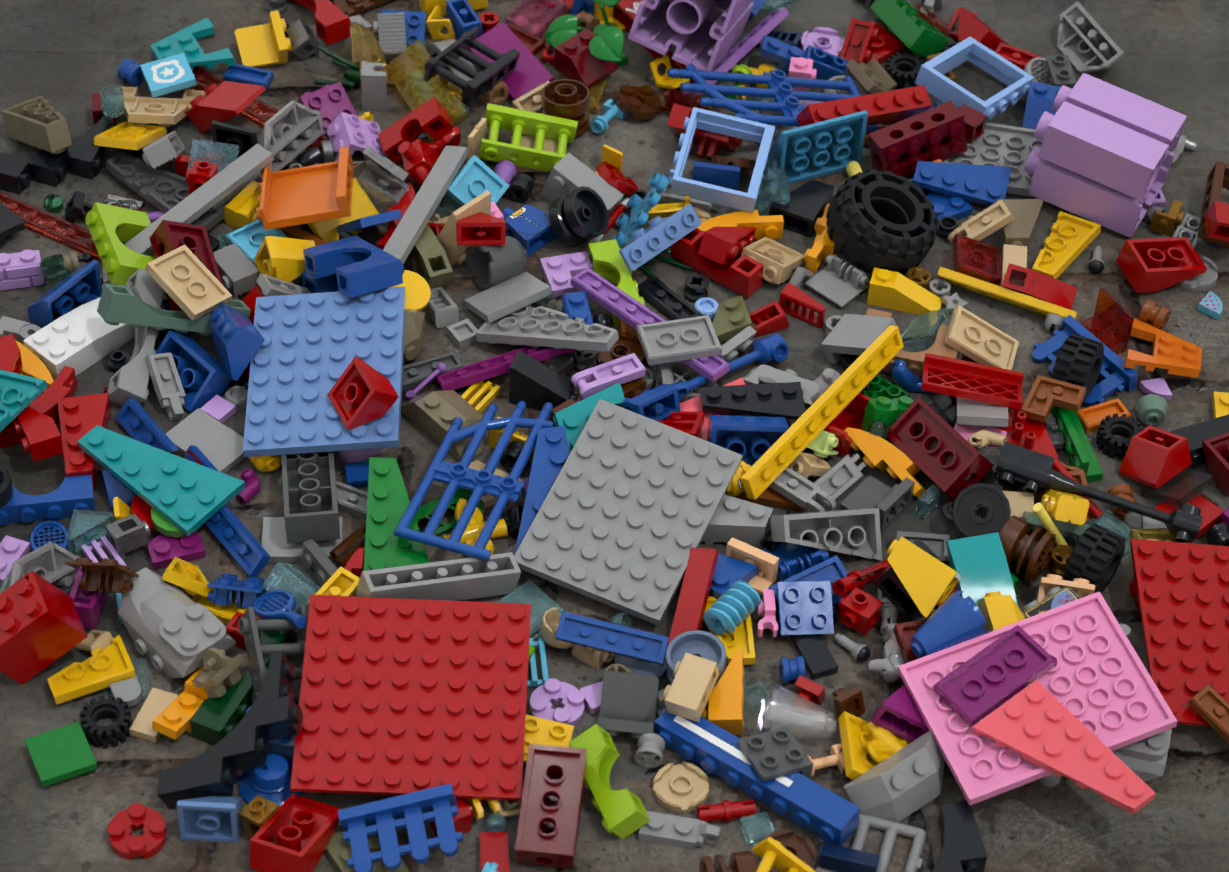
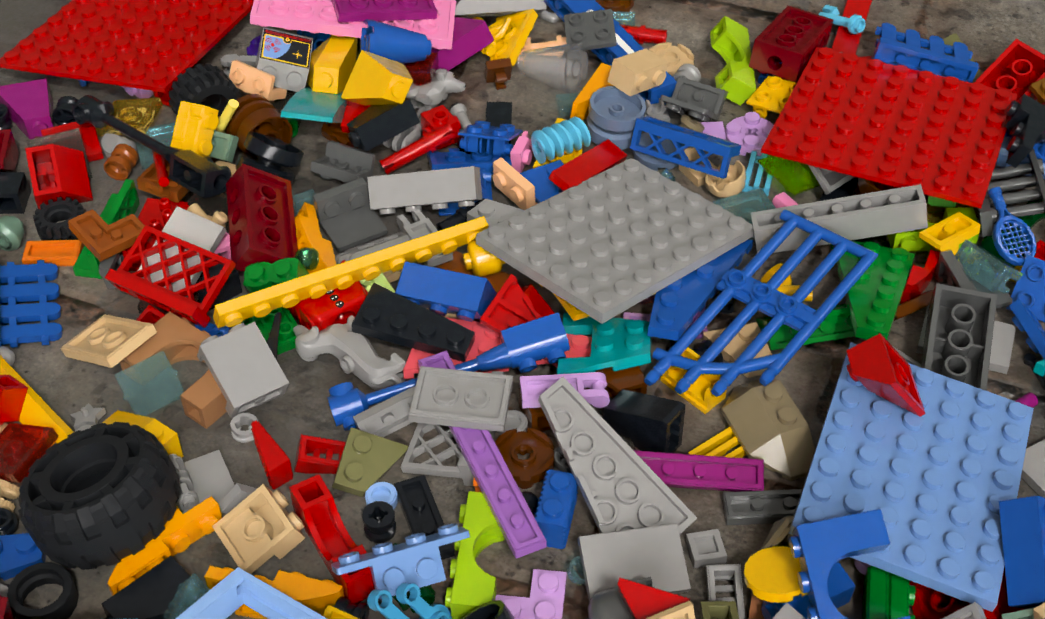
camera: 155 degrees left, 0 degrees up
medium lavender hinge [406,363,447,400] -> none
light grey hinge [638,811,720,850] -> none
red slope [698,227,756,265] -> none
blue wheel [779,656,806,684] -> none
red tile [795,675,826,712] -> none
black tyre [1051,333,1104,402] -> none

